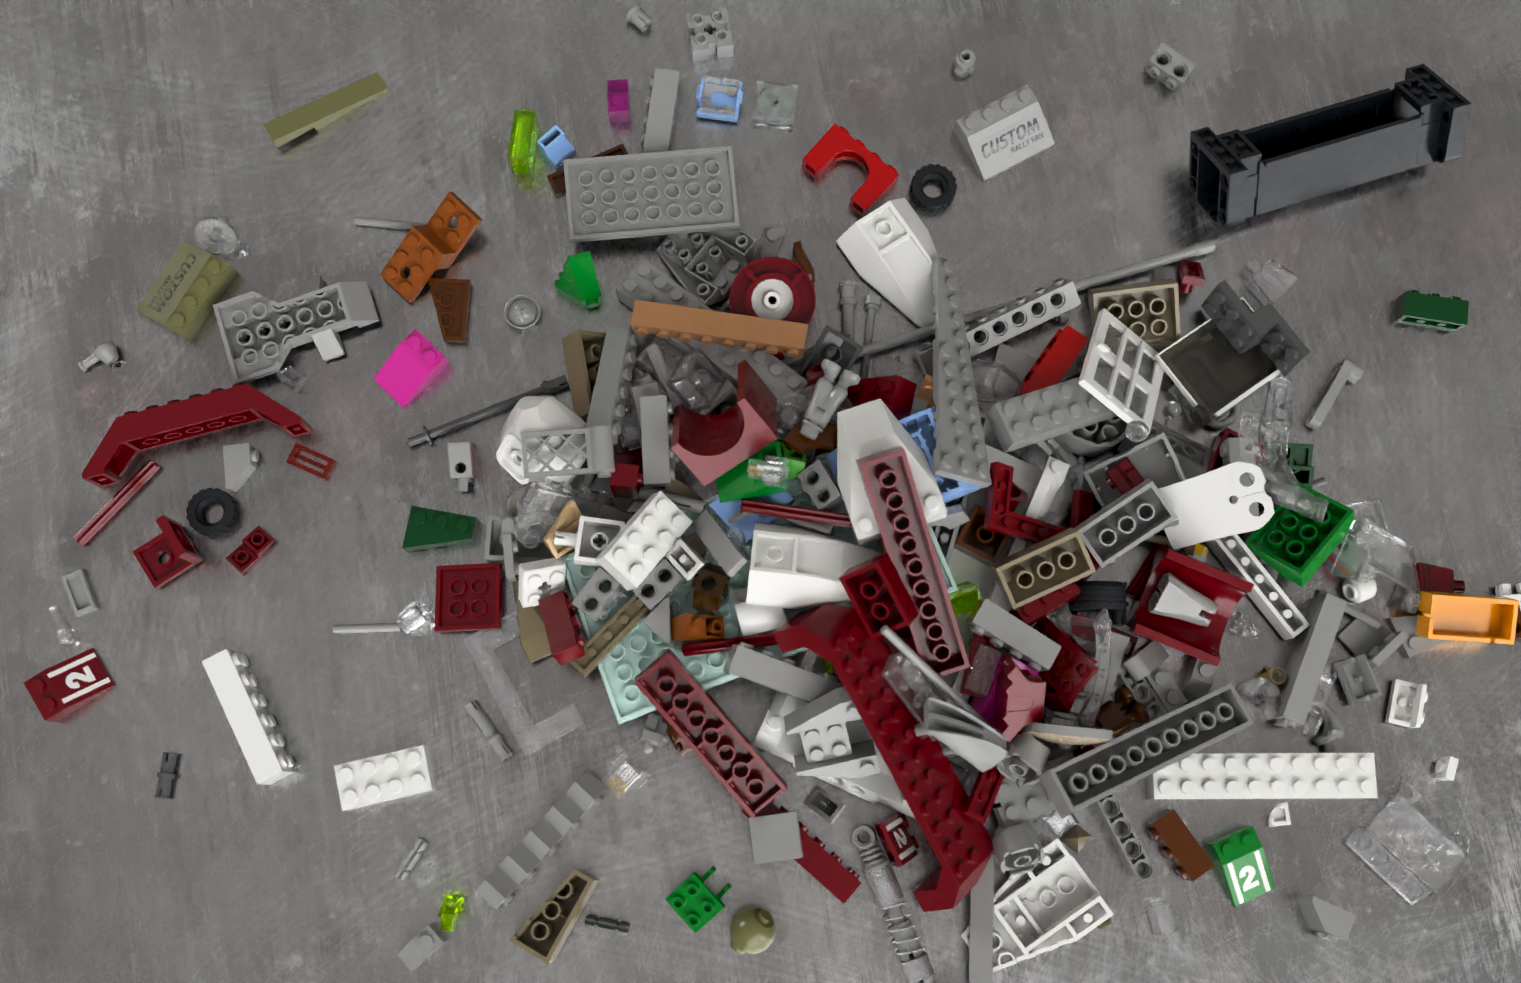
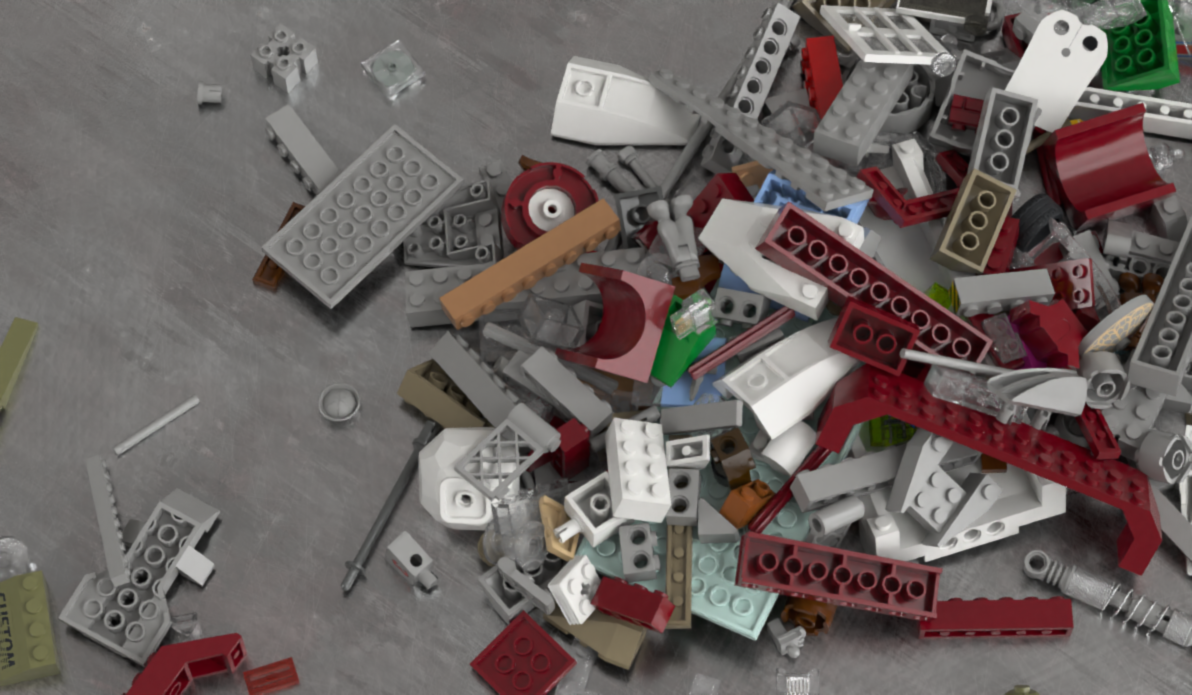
camera: 35 degrees left, 15 degrees down
dark pink slope [373,328,450,409] -> none
dark orange bracket [380,192,483,303] -> none
dark green wedge [402,506,480,552] -> none
reddish brown wing [428,278,471,343] -> none
clear neon green brick [507,109,540,176] -> none
light blue piece [536,125,576,169] -> none
green wedge [554,251,603,308] -> none
magenta arch [607,79,630,122] -> none
piece [696,75,743,122] -> none
light grey slope [749,811,804,864] -> none
red arch [802,124,899,217] -> none
light grey slope [803,785,846,825] -> none
dark red slope [873,812,919,867] -> none
black tyre [910,164,957,213] -> none
reddish brown brick [953,504,1009,567] -> none
clear tile [1042,809,1077,837] -> none
light grey piece [1148,573,1219,627] -> none
none -> light grey piece [85,454,131,587]
none -> light grey piece [805,495,865,549]

